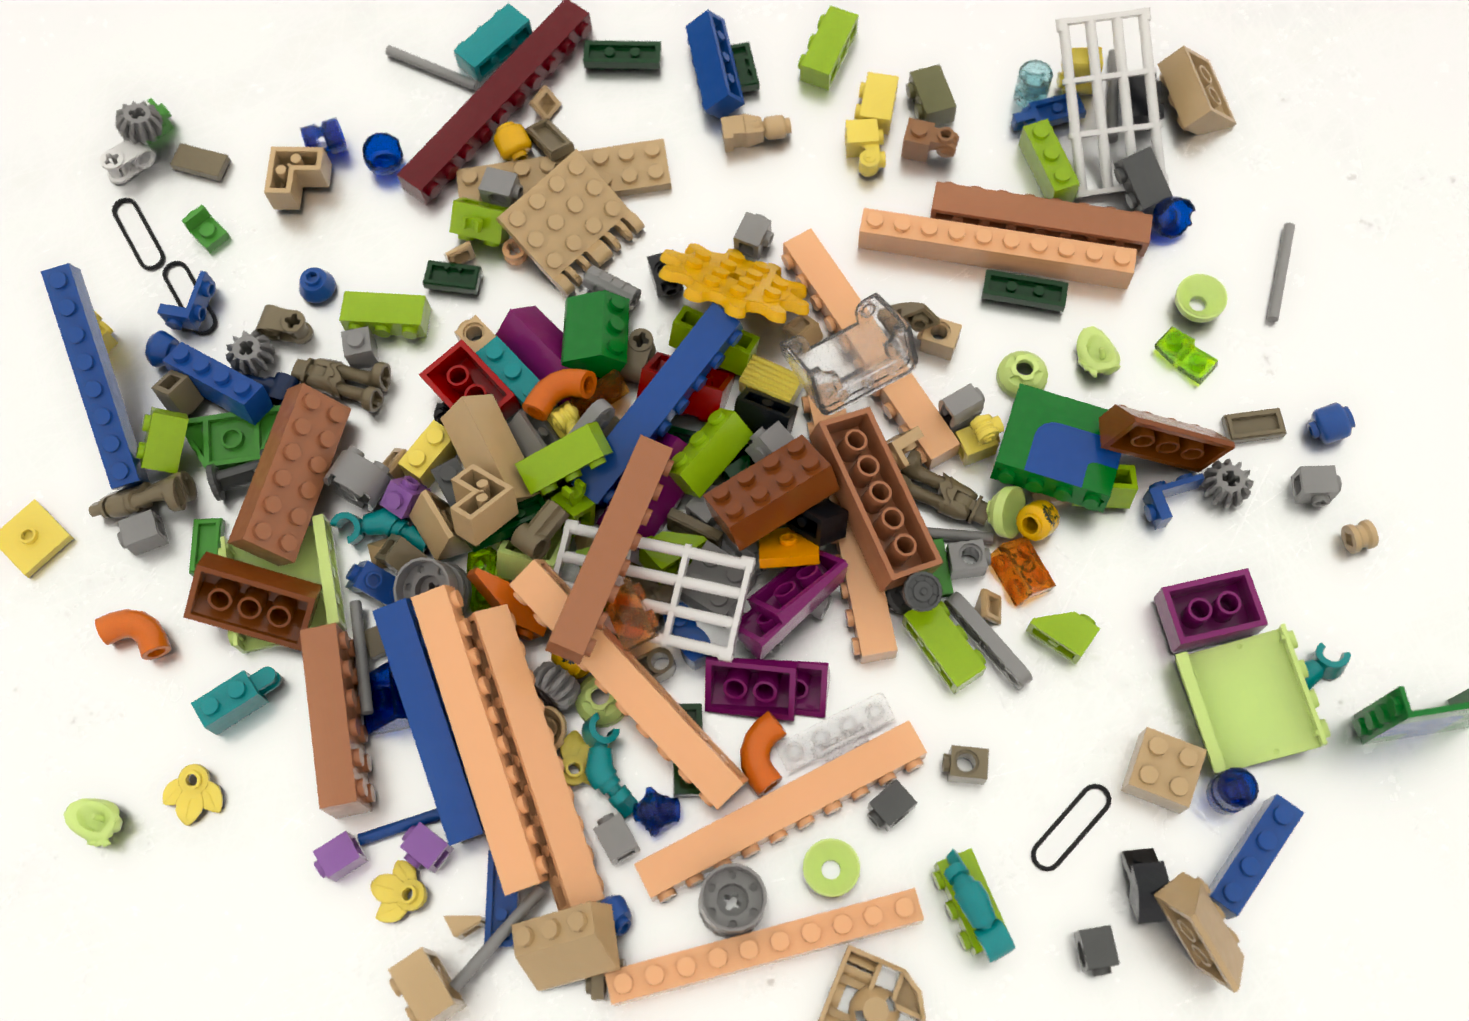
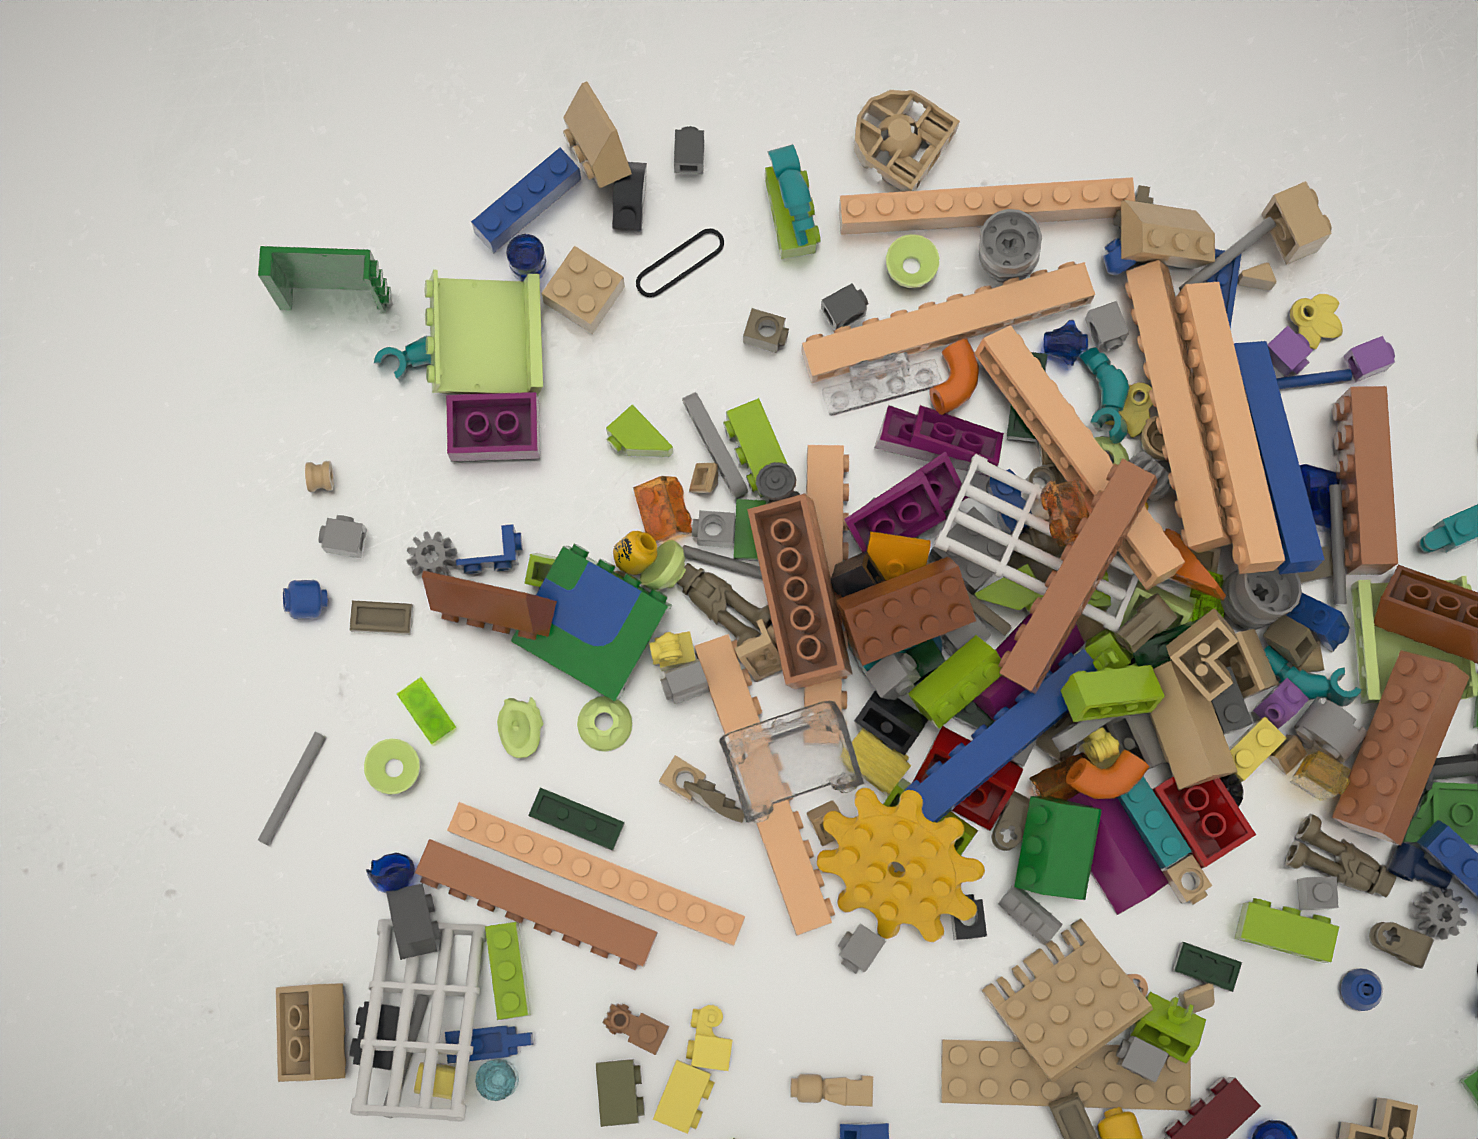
camera: 175 degrees left, 10 degrees up
none -> clear yellow brick [1290,750,1351,801]

